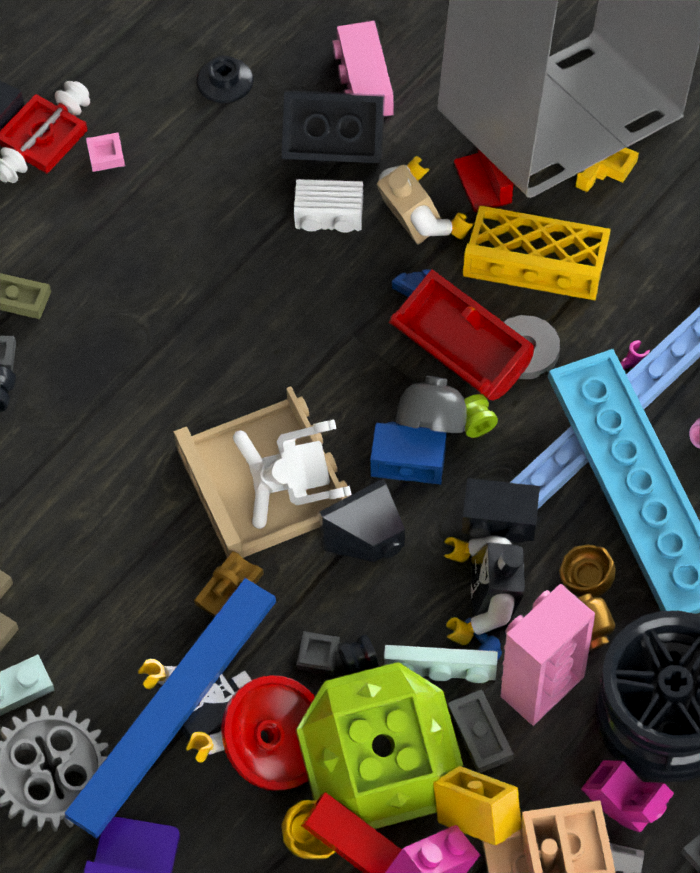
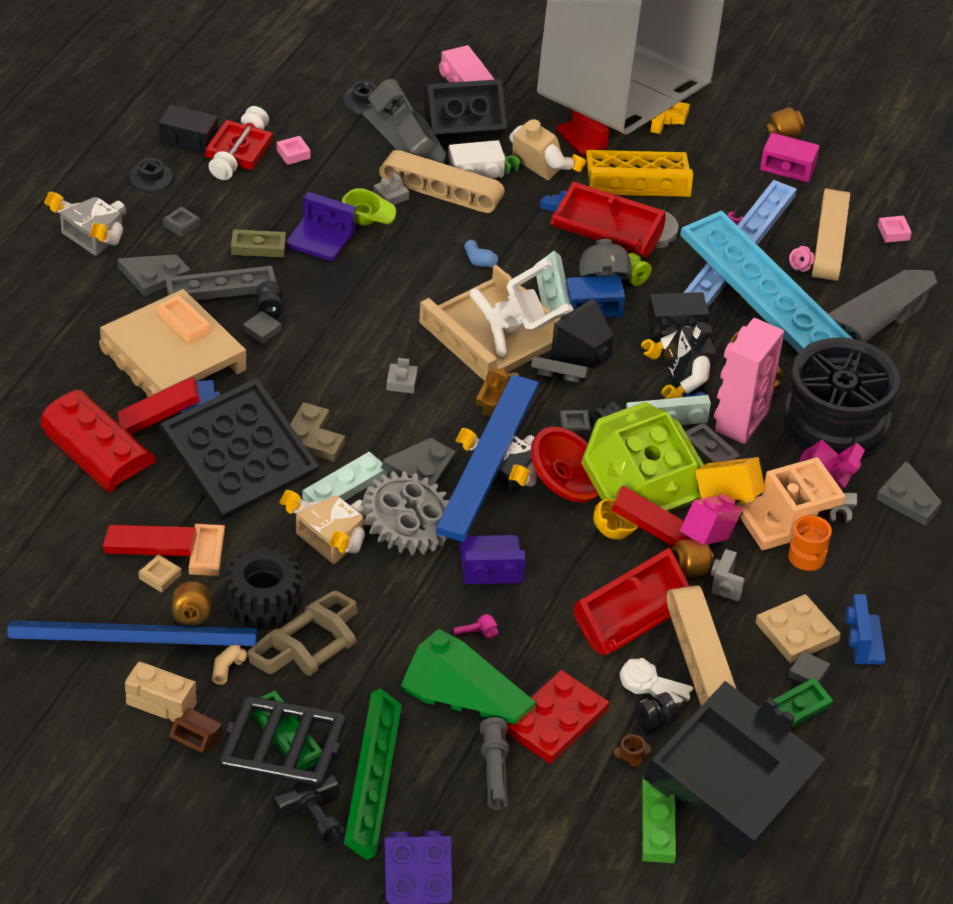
camera: 20 degrees left, 15 degrees down
none -> dark purple bracket [287,192,356,261]
none -> lime cap [342,188,396,225]
none -> dark grey panel [363,79,446,163]
none -> light grey tile [373,173,409,205]
none -> tan beam [379,150,505,213]
none -> dark grey wing [381,438,456,486]
none -> light grey tile [386,358,418,394]
none -> medium blue arm [464,240,498,267]
none -> bright green hand [503,152,520,174]
none -> dark grey plate [531,356,590,383]
none -> light aqua plate [534,251,571,318]

